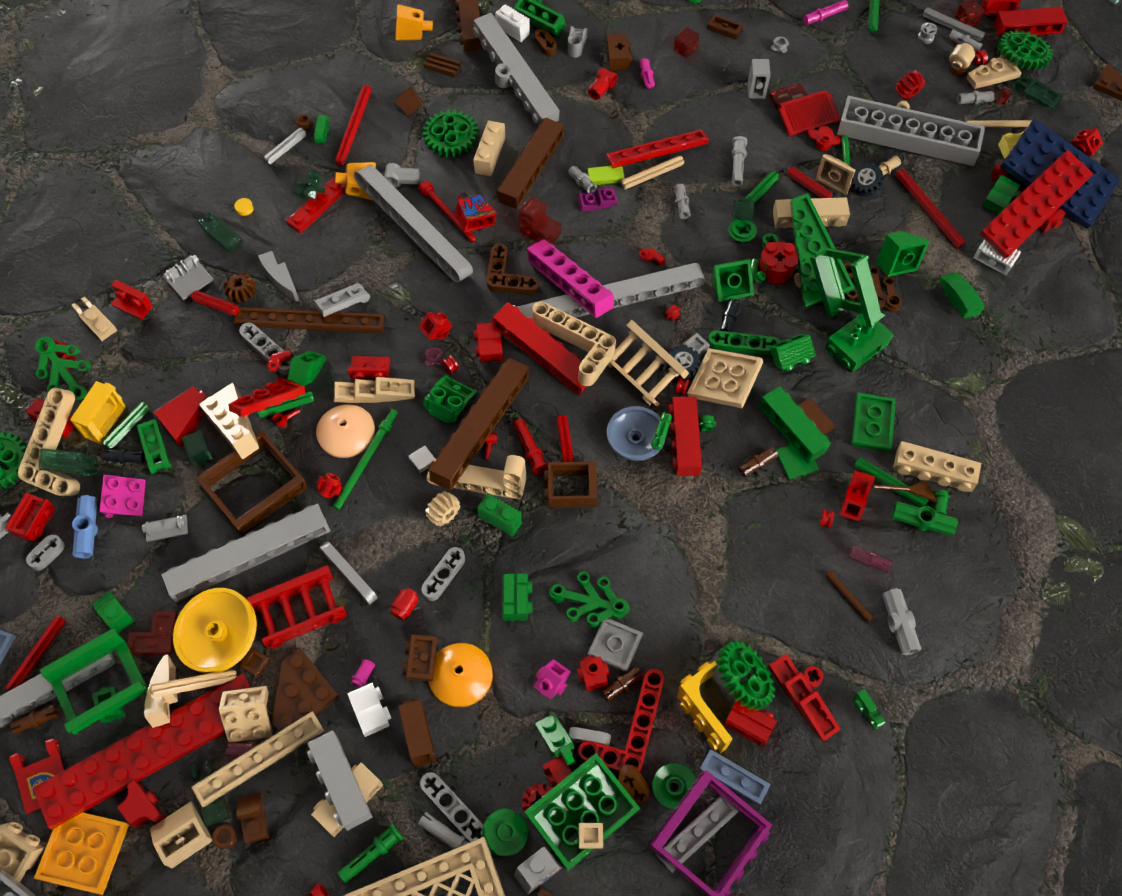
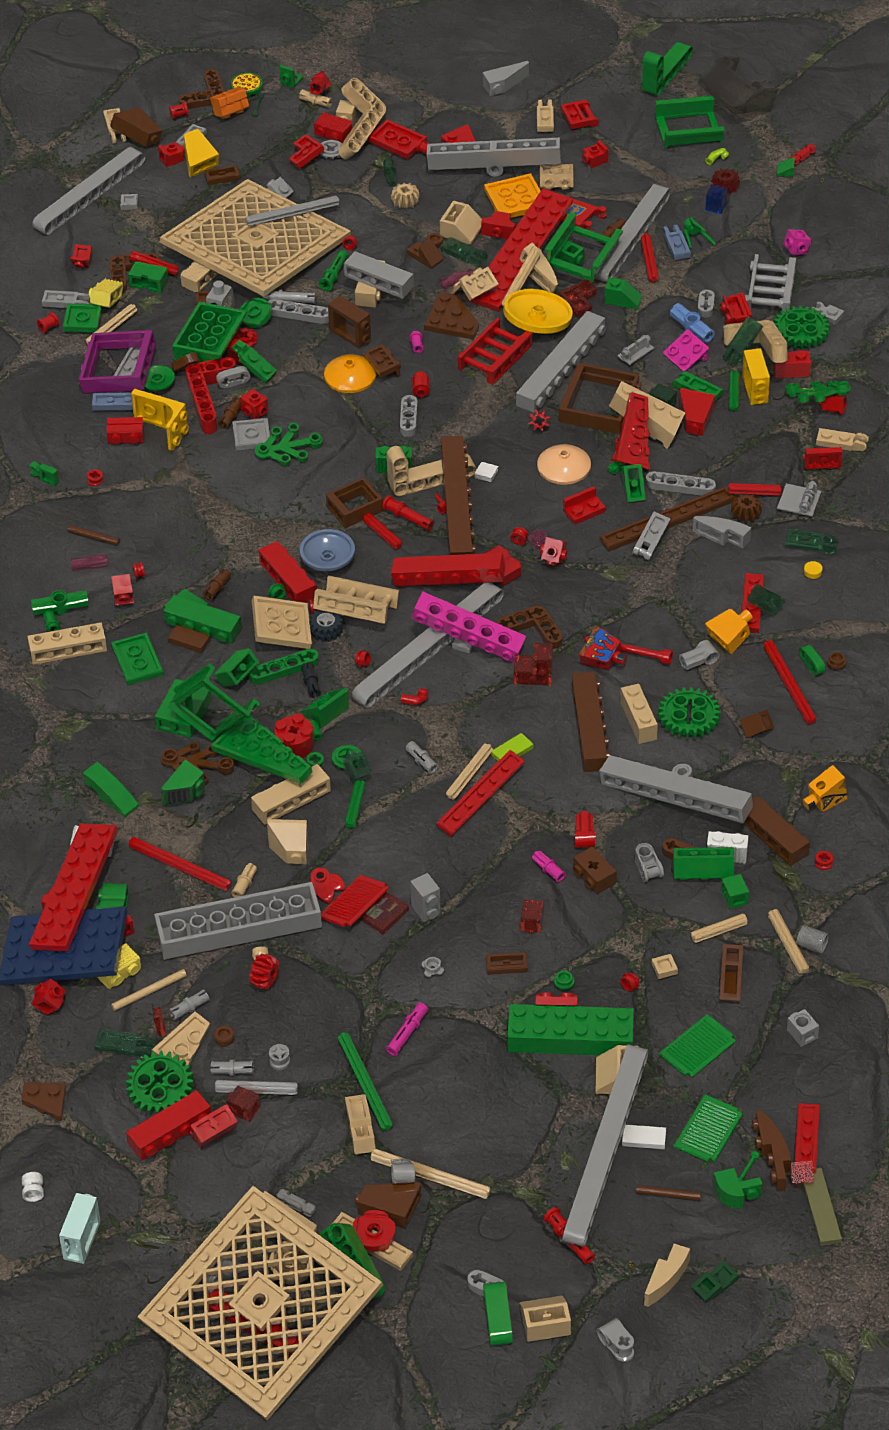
camera: 150 degrees right, 15 degrees down
black pin [101,448,145,464] -> none
tan tile [191,711,324,807] -> none
reddish brown tile [239,648,271,678] -> none
light grey axle [264,128,306,164] -> none
red arm [267,350,292,372] -> none
light grey beam [319,541,378,605] -> none
green bar [332,409,398,511] -> none
tan slope [334,377,415,403] -> none
white brick [347,683,392,737] -> none
light grey beam [354,165,473,283] -> none
green slope [423,374,478,423] -> none
reddish brown tile [424,53,461,77] -> none
tan gear [425,491,461,527] -> none
green brick [502,574,533,621] -> none
tan beam [532,302,616,386] -> none
dark pink brick [533,659,571,699] -> none
light grey pin [568,166,597,194] -> none
magenta slope [577,188,618,211] -> none
tan plate [579,823,603,849] -> none
green axle [651,413,672,450] -> none
light grey tile [683,333,710,355] -> none
green gear [716,641,776,711] -> none
light grey pin [731,136,748,186] -> none
red slope [768,654,841,741] -> none
red axle [787,166,832,198] -> none
green bar [841,135,850,166] -> none
black wheel [851,162,883,197] -> none
green axle [854,458,928,507] -> none
reddish brown piece [872,481,937,502] -> none
light grey piece [882,588,921,655] -> none
tan head [949,43,975,70] -> none
red plate [973,50,988,66] -> none

